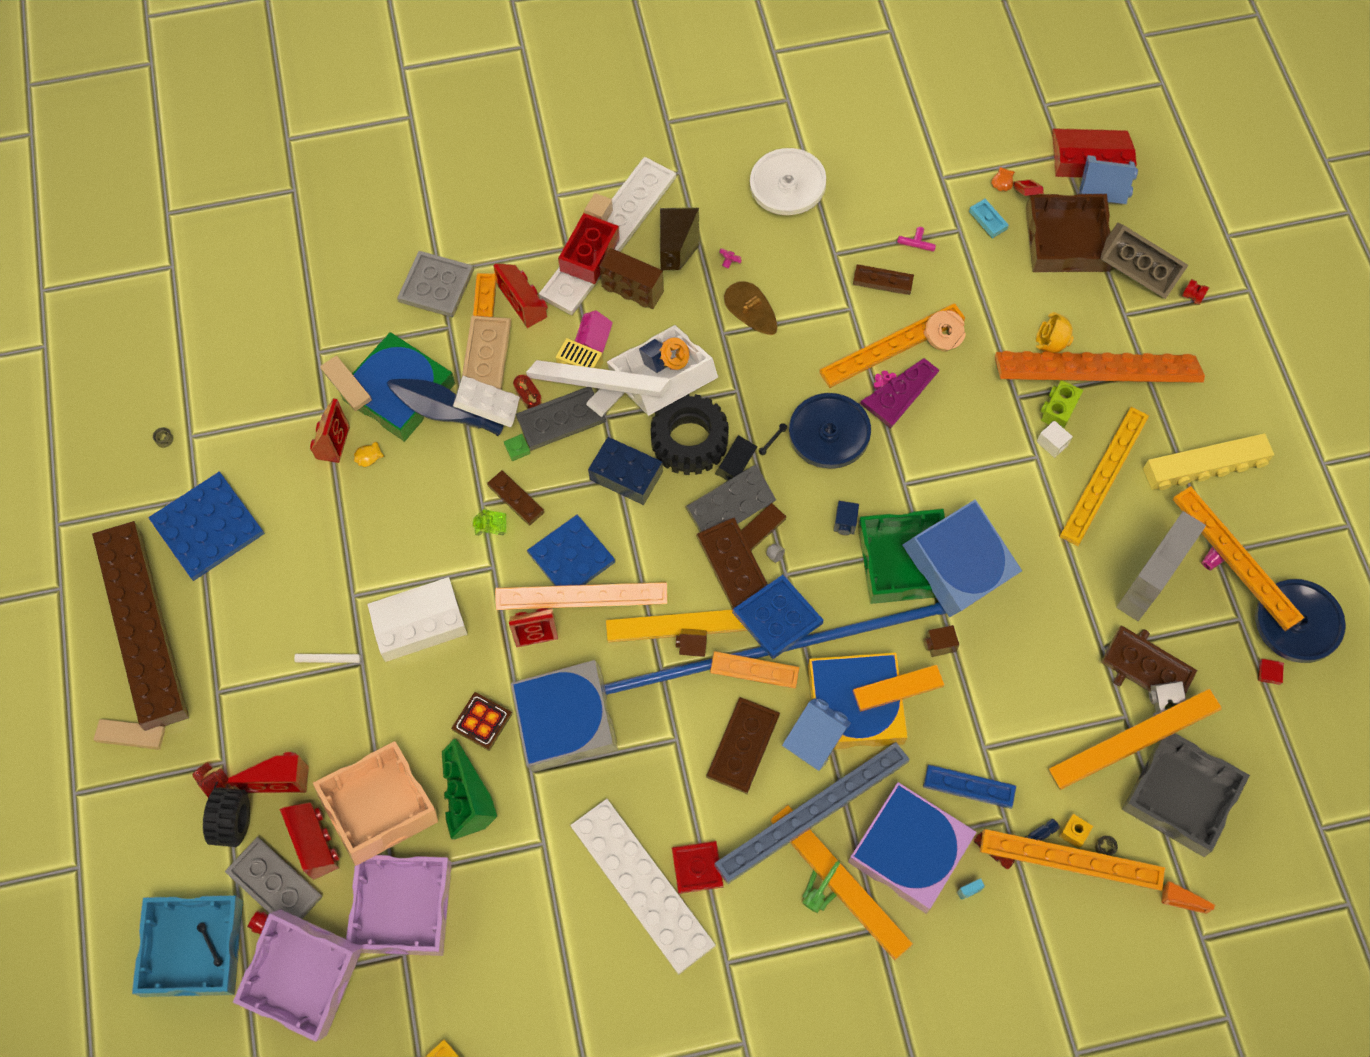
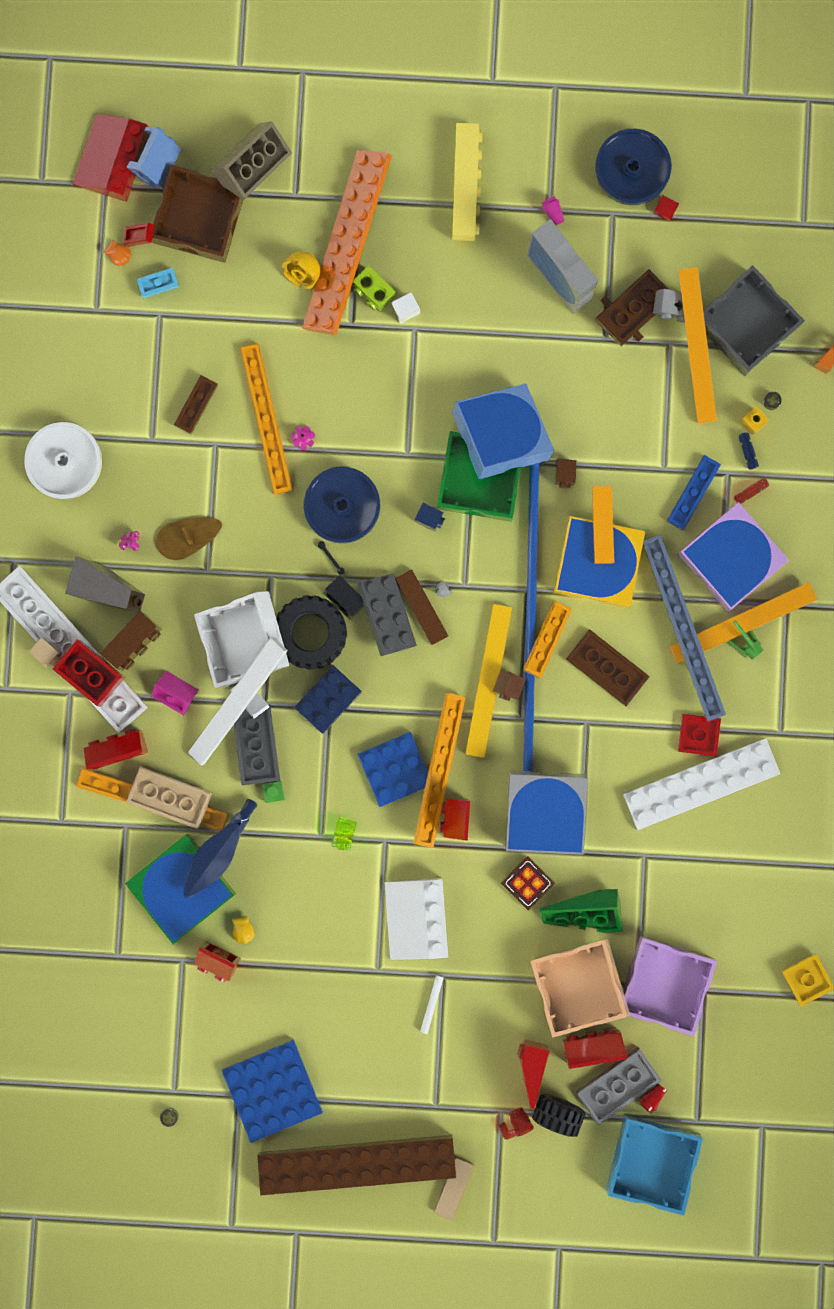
camera: 75 degrees left, 20 degrees up
black hinge [197,923,223,967] -> none
lavender tile [233,909,363,1042] -> none
tan tile [320,355,372,411] -> none
light grey plate [397,251,474,317] -> none
white plate [453,376,520,427] -> none
reddish brown plate [487,470,545,526] -> none
clear red beam [513,375,542,409] -> none
light yellow brick [556,338,603,369] -> none
dark blue brick [639,339,667,373] -> none
light orange gear [660,337,689,370] -> none
reddish brown tile [696,518,768,610] -> none
blue plate [733,575,824,659] -> none
medium blue panel [782,698,851,771] -> none
magenta wing [860,358,940,429] -> none
dark pink piece [897,226,936,252] -> none
light nougat plate [924,311,965,352] -> none
medium azure tile [957,879,985,900] -> none
light orange plate [980,829,1165,891] -> none
yellow tile [1059,407,1149,546] -> none
light orange tile [1173,486,1304,631] -> none
red wheel [1182,279,1210,305] -> none

